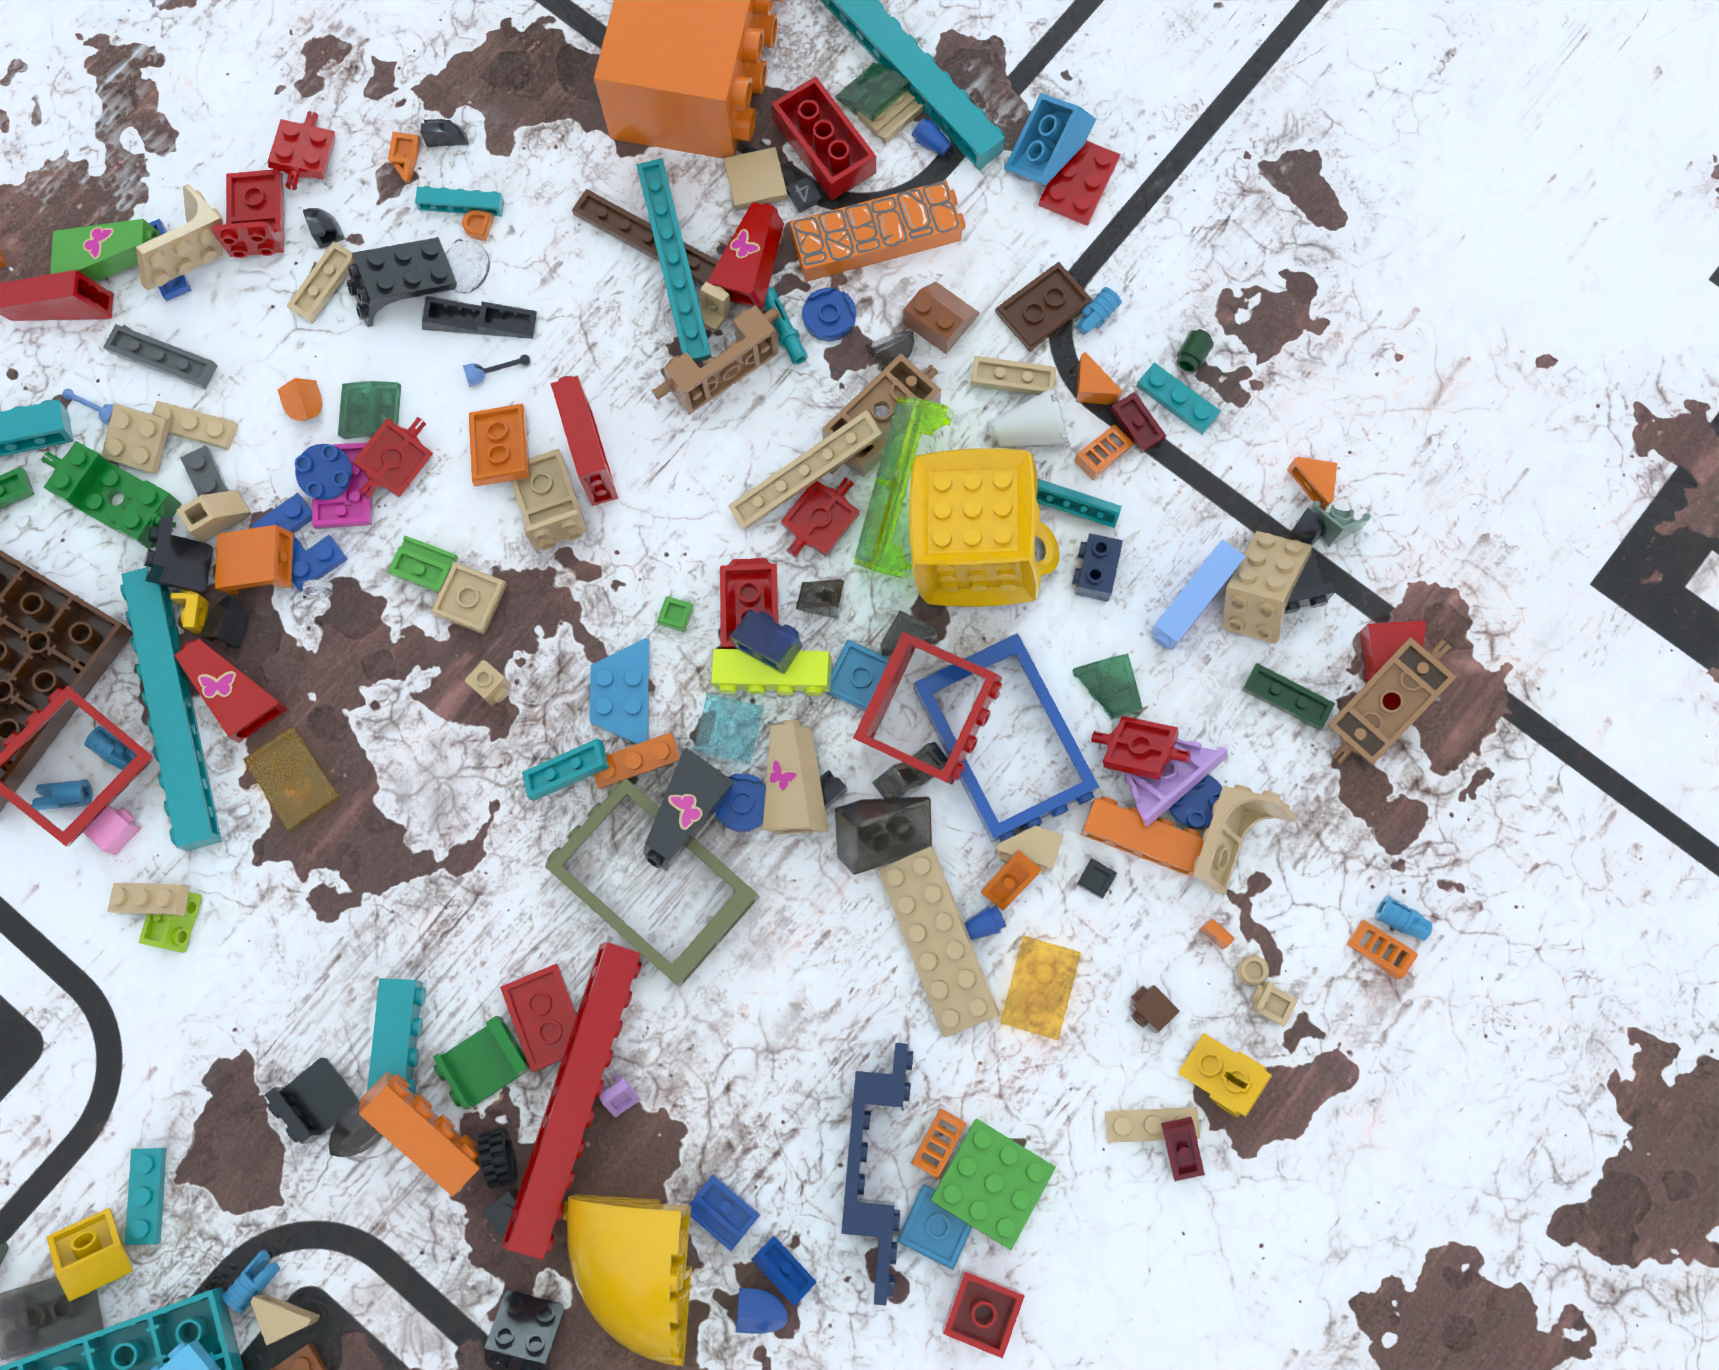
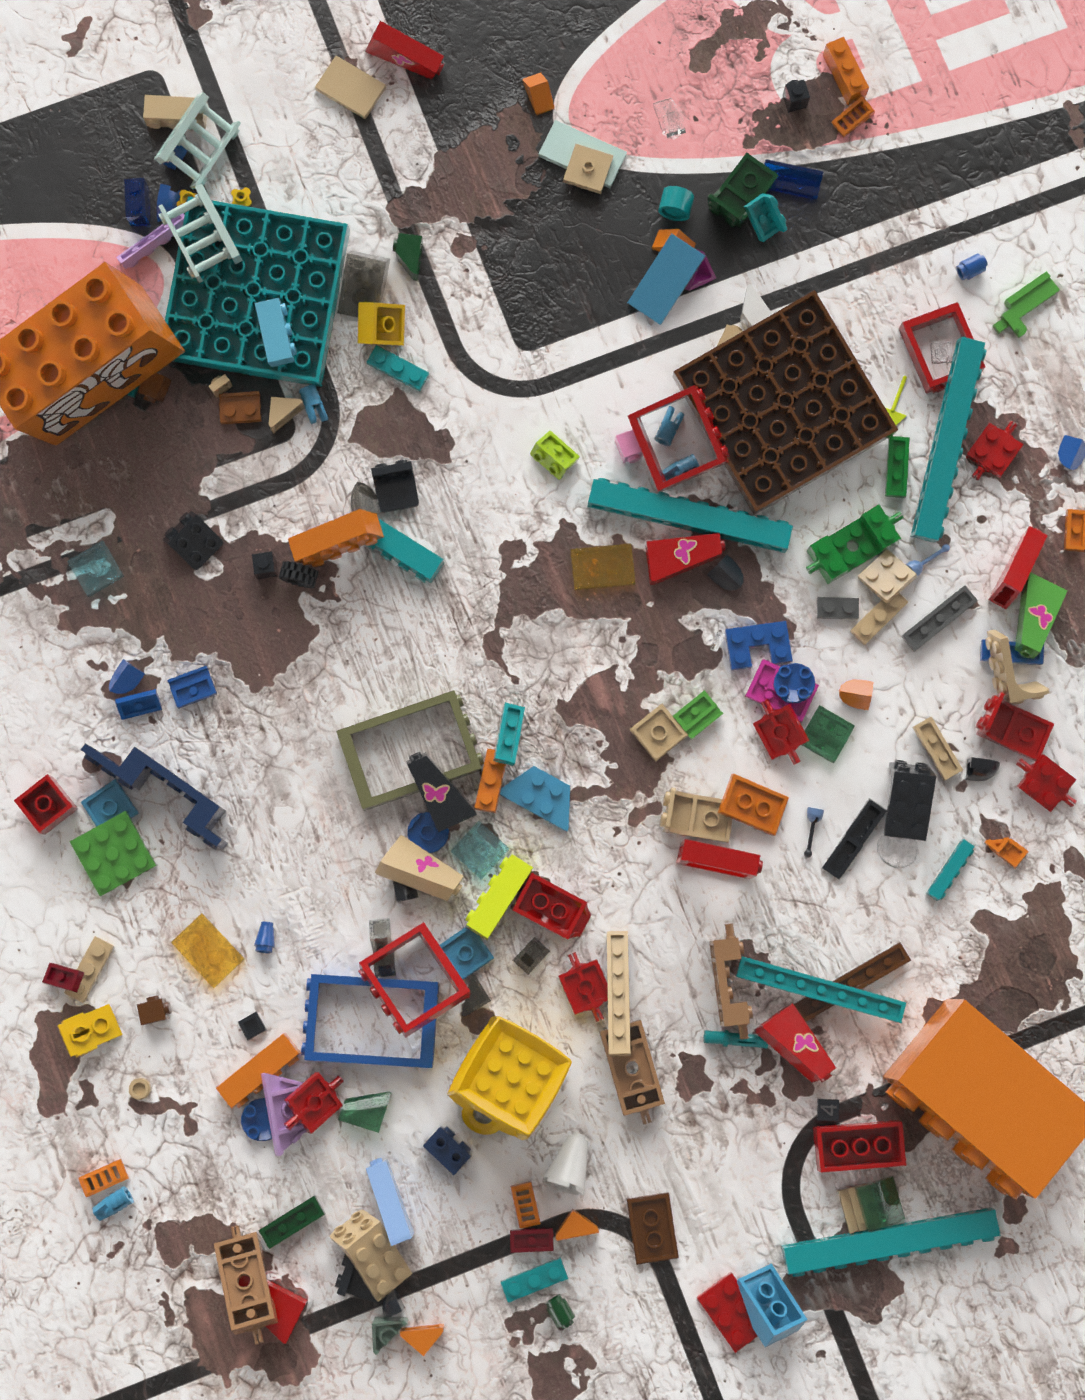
camera: 115 degrees right, 5 degrees up
tan plate [107,883,190,916] -> none
black bracket [143,516,213,594] -> none
yellow bracket [170,590,209,634] -> none
tan slope [176,490,252,543] -> none
orange panel [214,525,293,595] -> none
black brick [420,119,469,147] -> none
green panel [433,1016,530,1109] -> none
orange tile [462,210,494,242] -> none
tan bracket [465,660,512,707] -> none
red plate [500,963,577,1072] -> none
red brick [501,942,642,1260] -> none
yellow brick [563,1194,692,1366] -> none
lavender tile [599,1074,641,1118] -> none
bright green tile [657,596,694,633] -> none
tan bracket [700,282,730,332] -> none
tan tile [723,147,788,210] -> none
clear blue brick [731,609,803,674] -> none
orange brick [790,180,965,282] -> none
blue tile [802,287,857,342] -> none
clear smoke slope [835,796,932,875] -> none
clear neon green windscreen [853,397,954,578] -> none
clear smoke brick [865,331,915,372] -> none
tan plate [878,846,1001,1038] -> none
dark orange slope [903,282,980,354] -> none
orange slope [910,1108,967,1179] -> none
blue cone [911,118,952,157] -> none
tan plate [970,356,1057,397] -> none
orange plate [981,850,1041,911] -> none
tan slope [994,826,1064,875] -> none
teal piece [1037,479,1122,528] -> none
dark azure hinge [1075,287,1122,334] -> none
tan bracket [1194,785,1296,895] -> none
orange tile [1199,919,1235,950] -> none
tan bracket [1250,981,1298,1027] -> none

